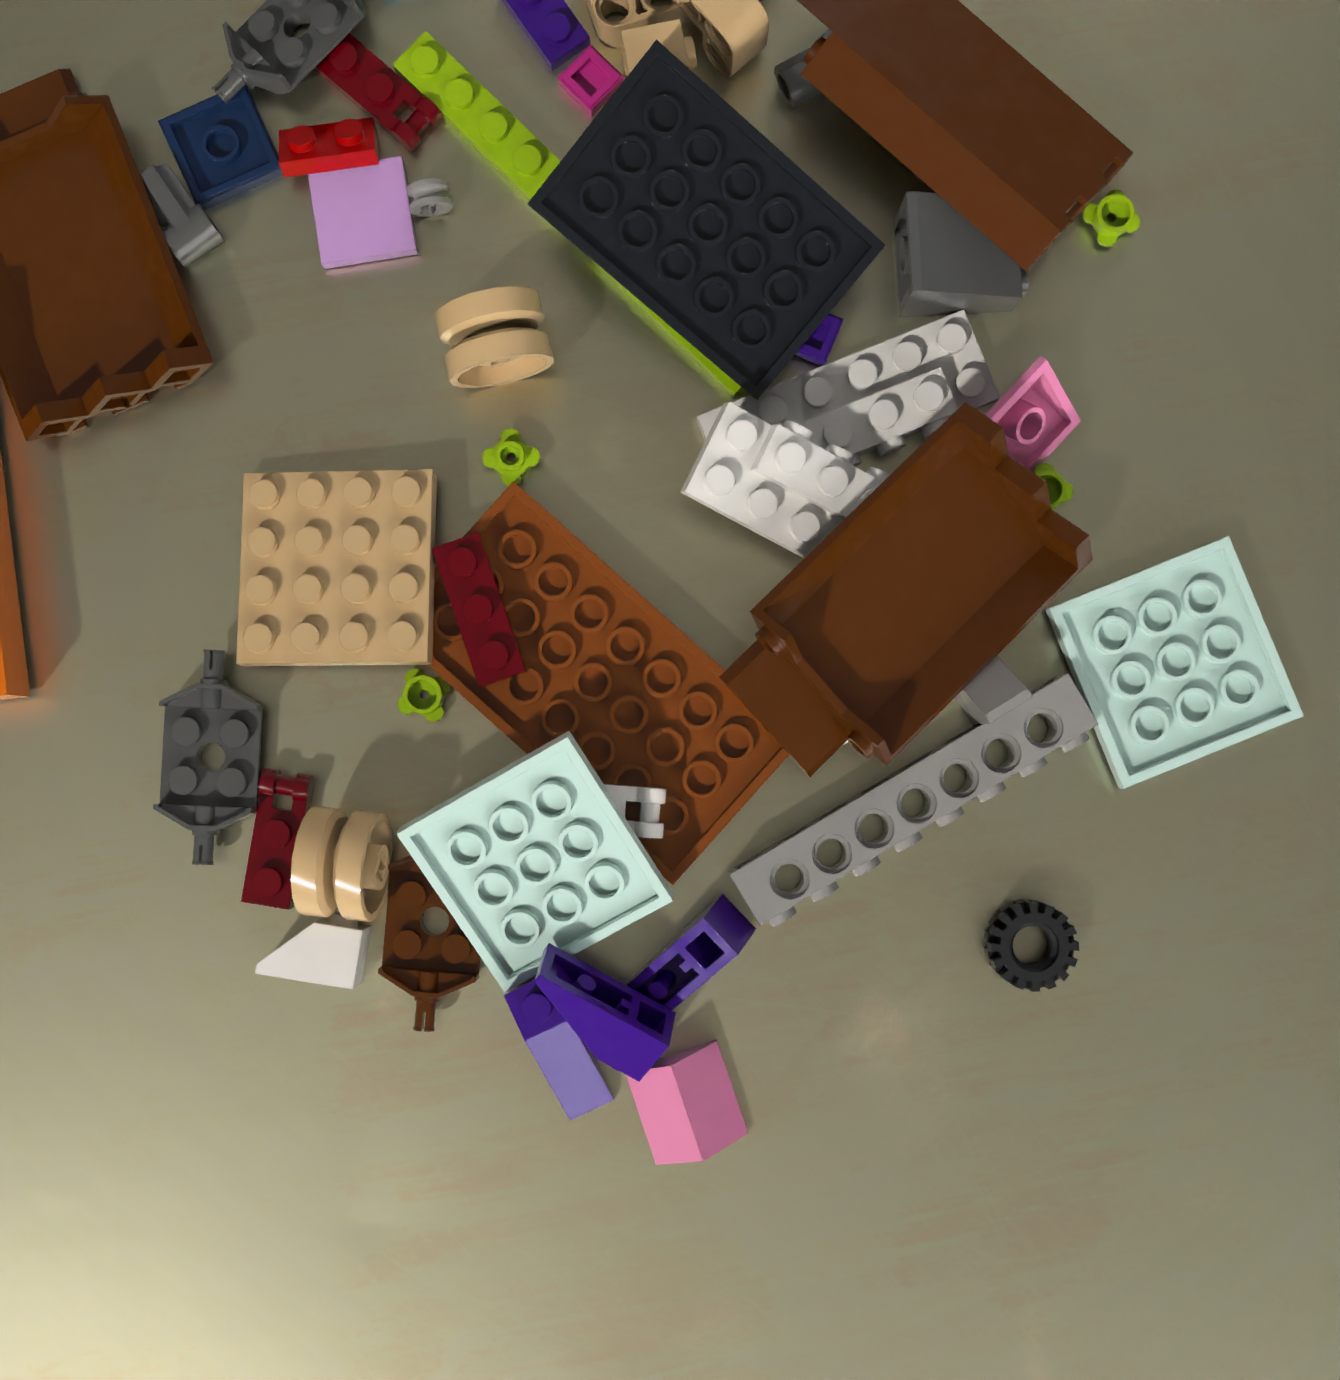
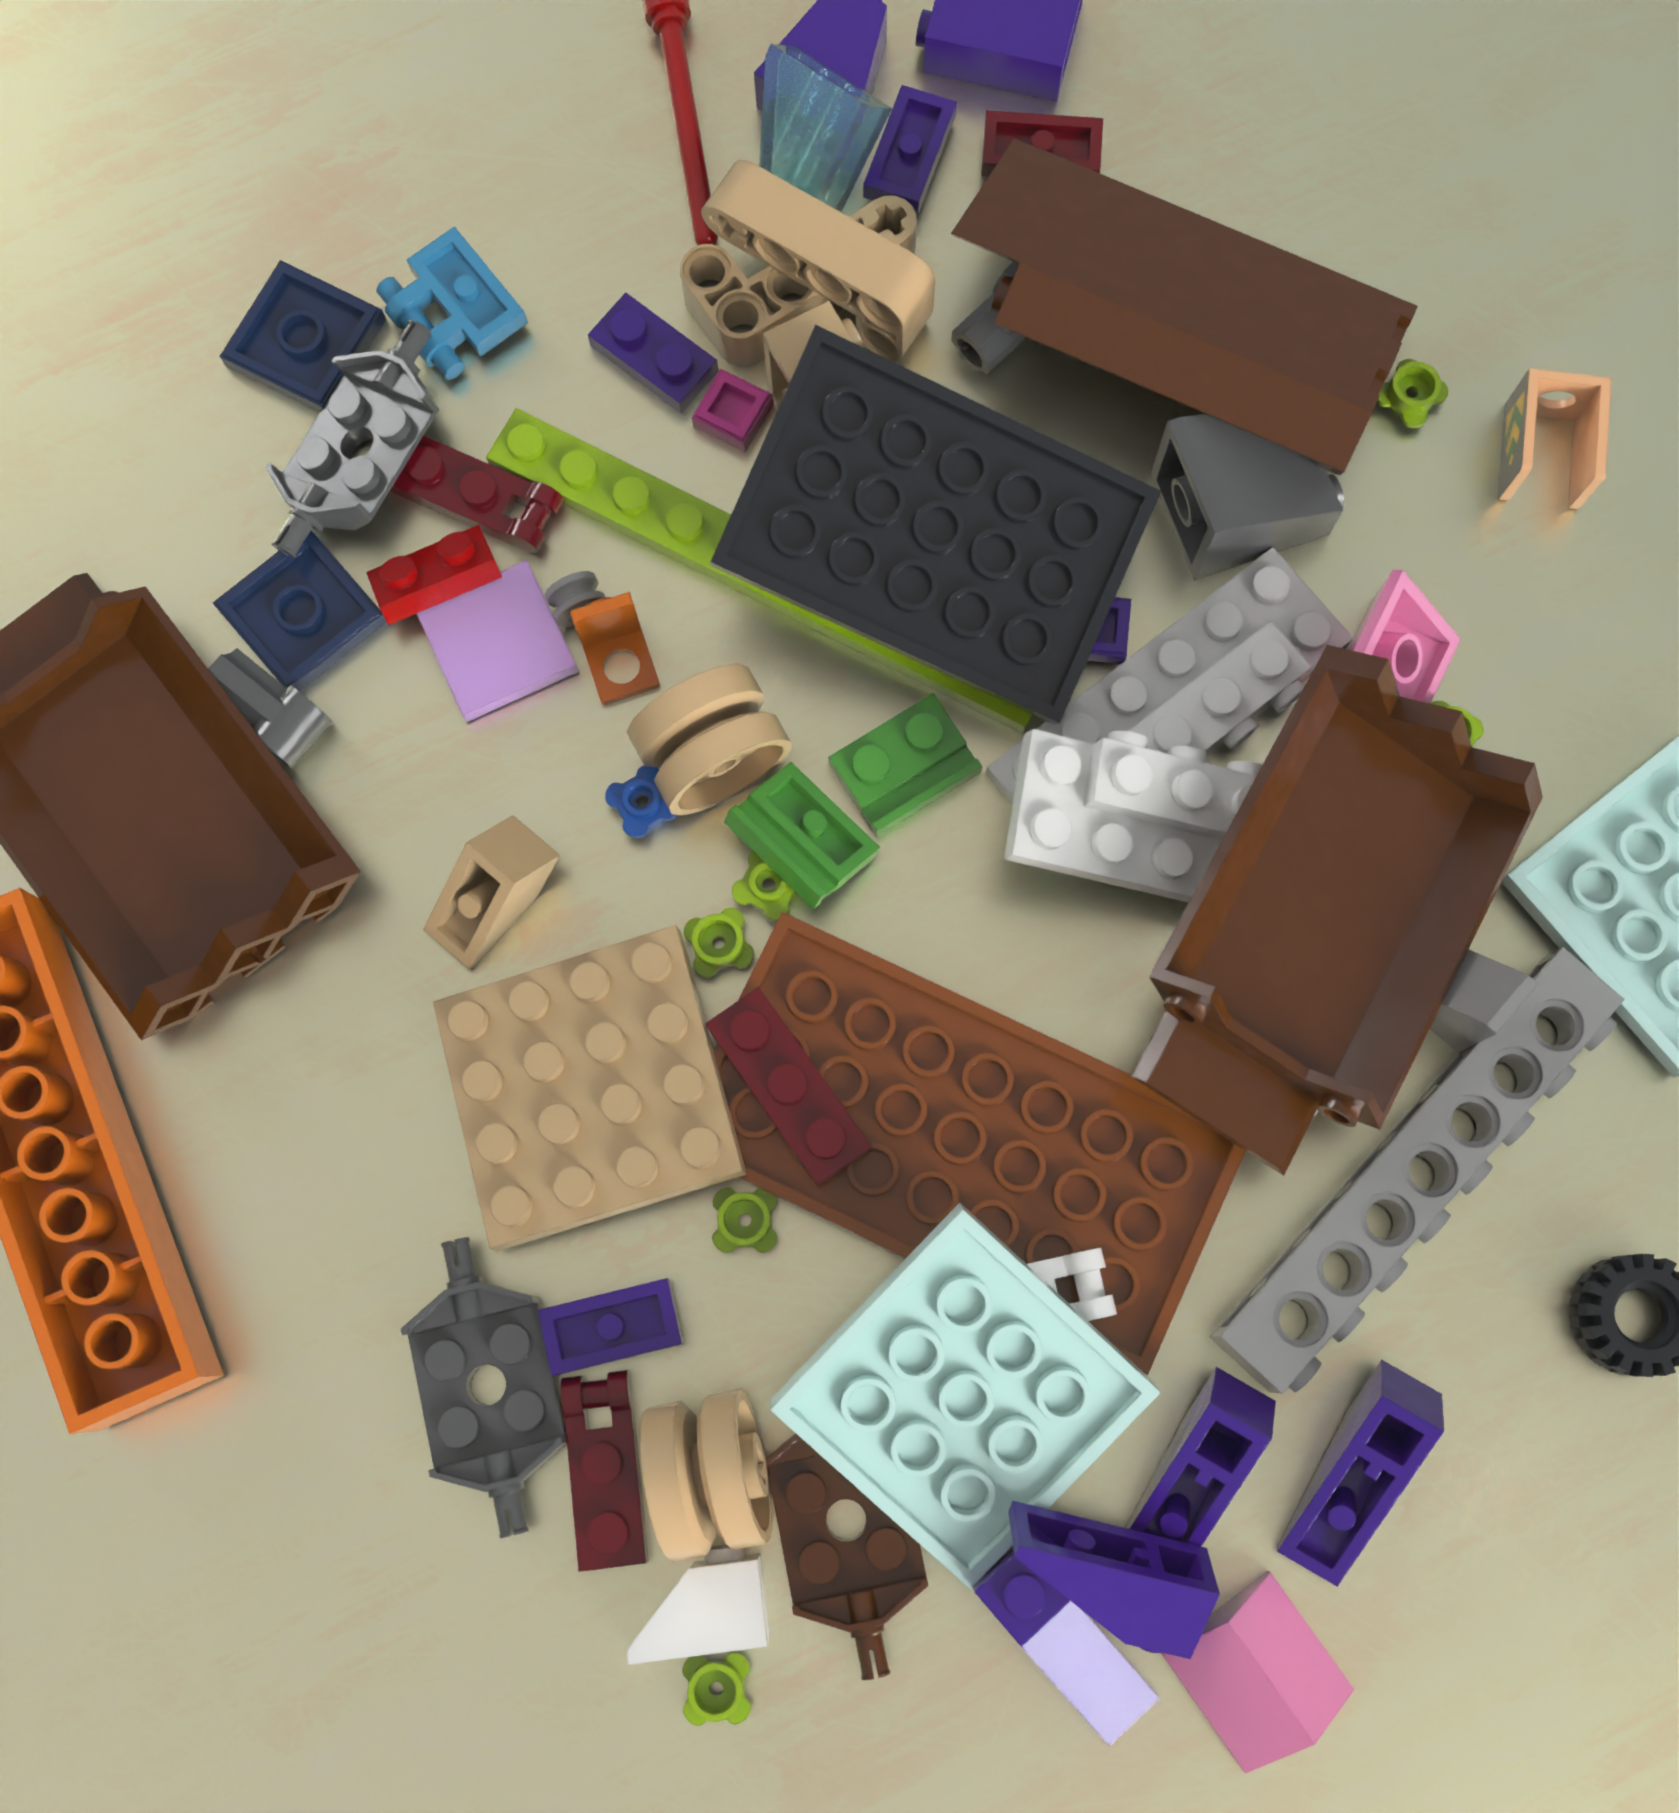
camera: 15 degrees left, 10 degrees down
none -> tan slope [423,815,560,969]
none -> dark purple plate [538,1278,684,1376]
none -> orange bracket [570,592,660,705]
none -> blue plate [605,766,677,838]
none -> lime plate [682,1652,751,1726]
none -> lime plate [683,908,754,978]
none -> bright green plate [724,762,880,910]
none -> bright green plate [828,693,982,837]
none -> dark purple slope [1277,1359,1444,1587]
none -> light nougat piece [1498,368,1612,509]

